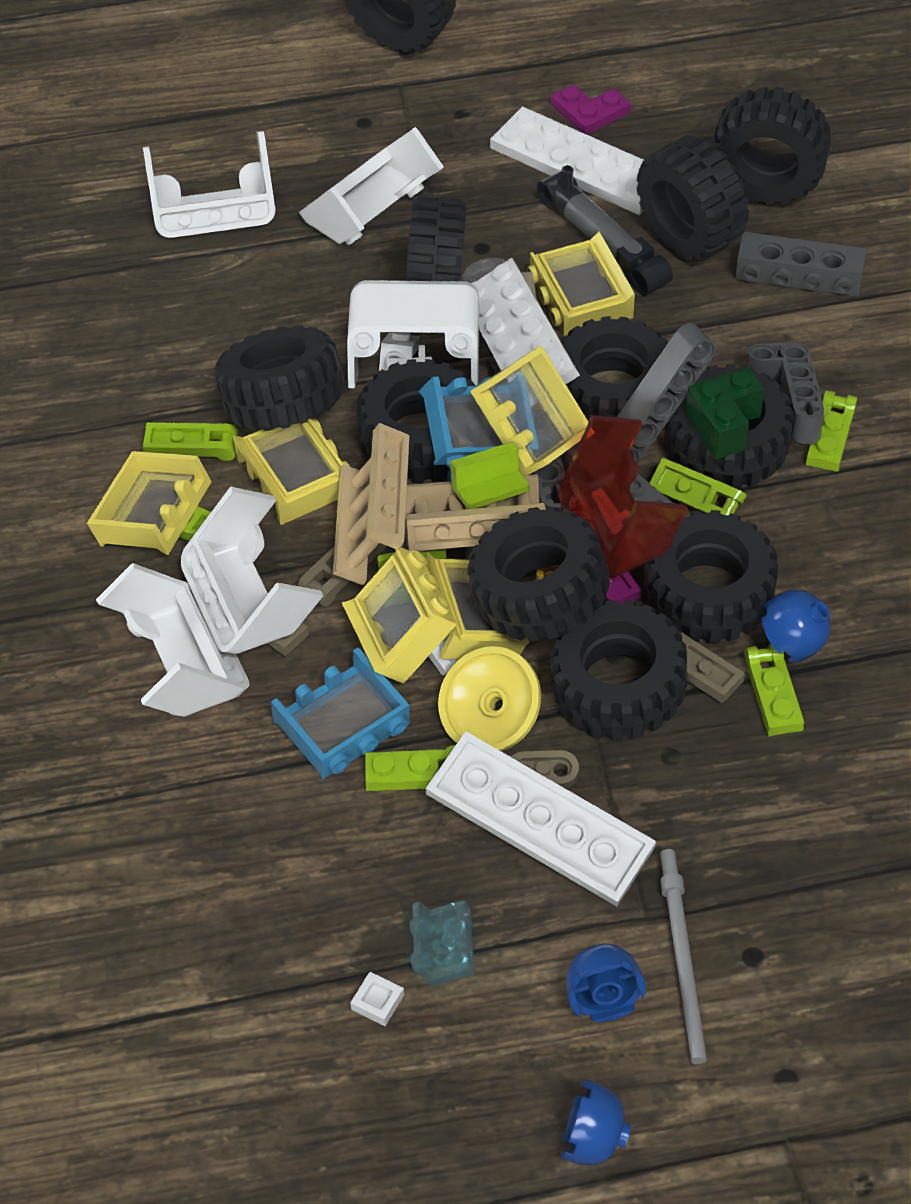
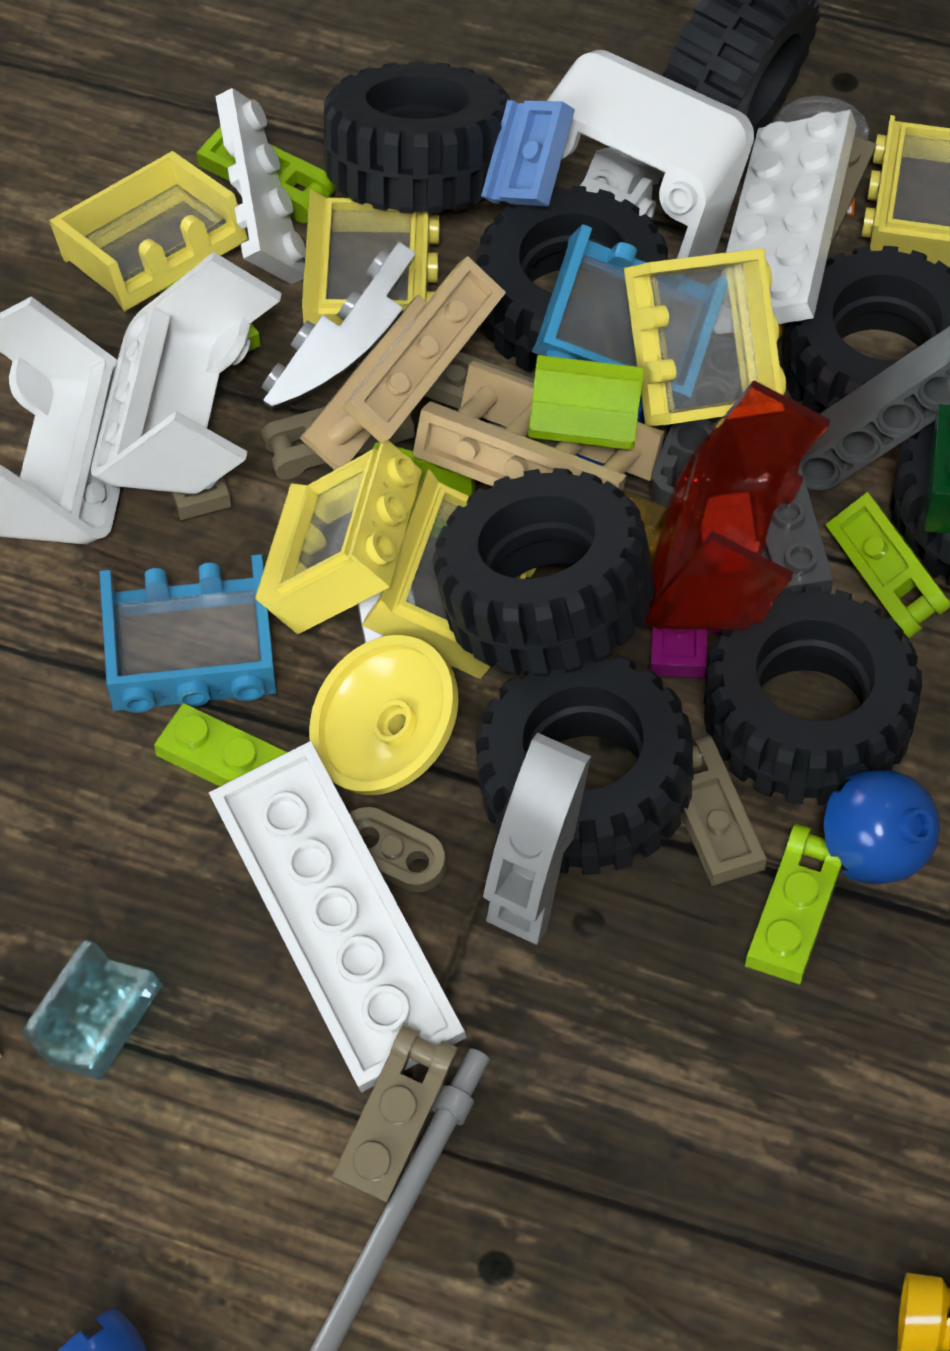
camera: 30 degrees right, 5 degrees up
blue cylinder [566,944,646,1022] -> none
none -> white wing [216,88,306,285]
none -> slope [261,242,416,410]
none -> dark tan plate [332,1023,459,1204]
none -> medium blue plate [481,100,575,206]
none -> light grey slope [483,733,591,945]

